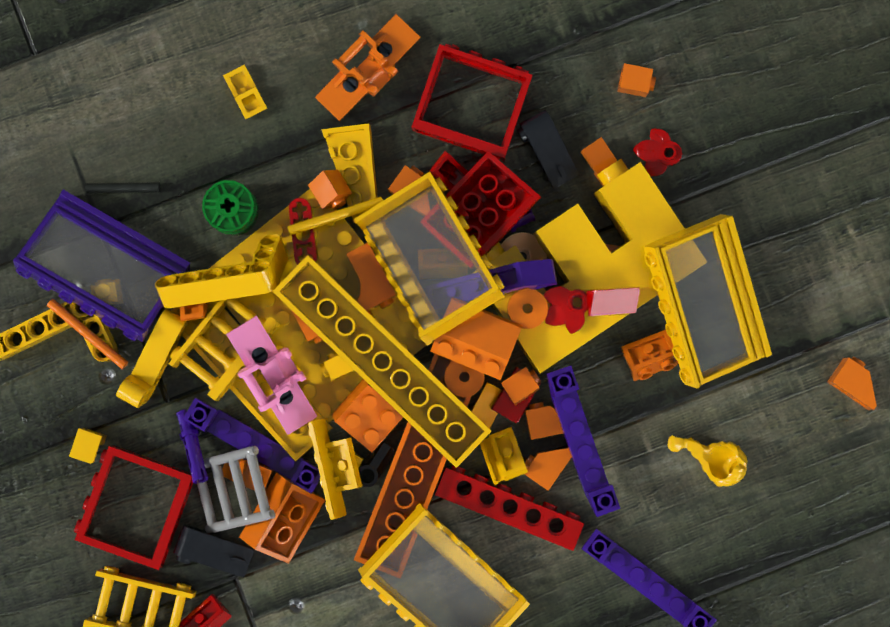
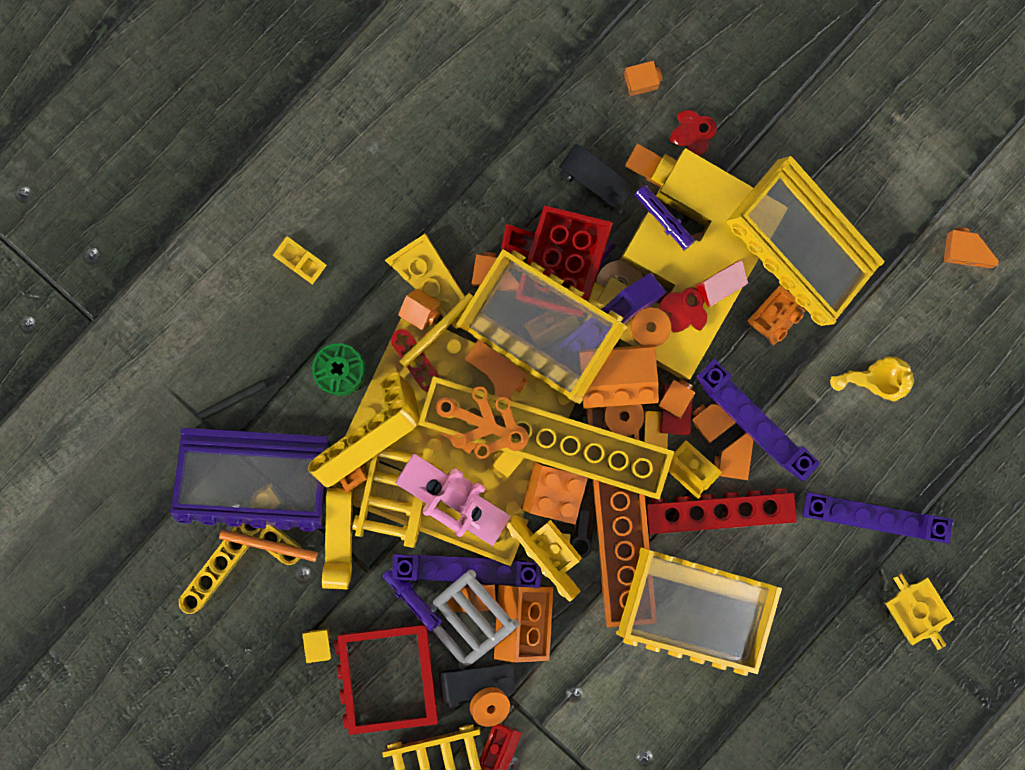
camera: 30 degrees left, 0 degrees up
orange piece [315,14,421,121] -> none
red window [412,44,532,161] -> none
none -> orange plant [436,386,529,459]
none -> orange piece [470,687,510,727]
none -> dark purple pin [634,185,695,251]

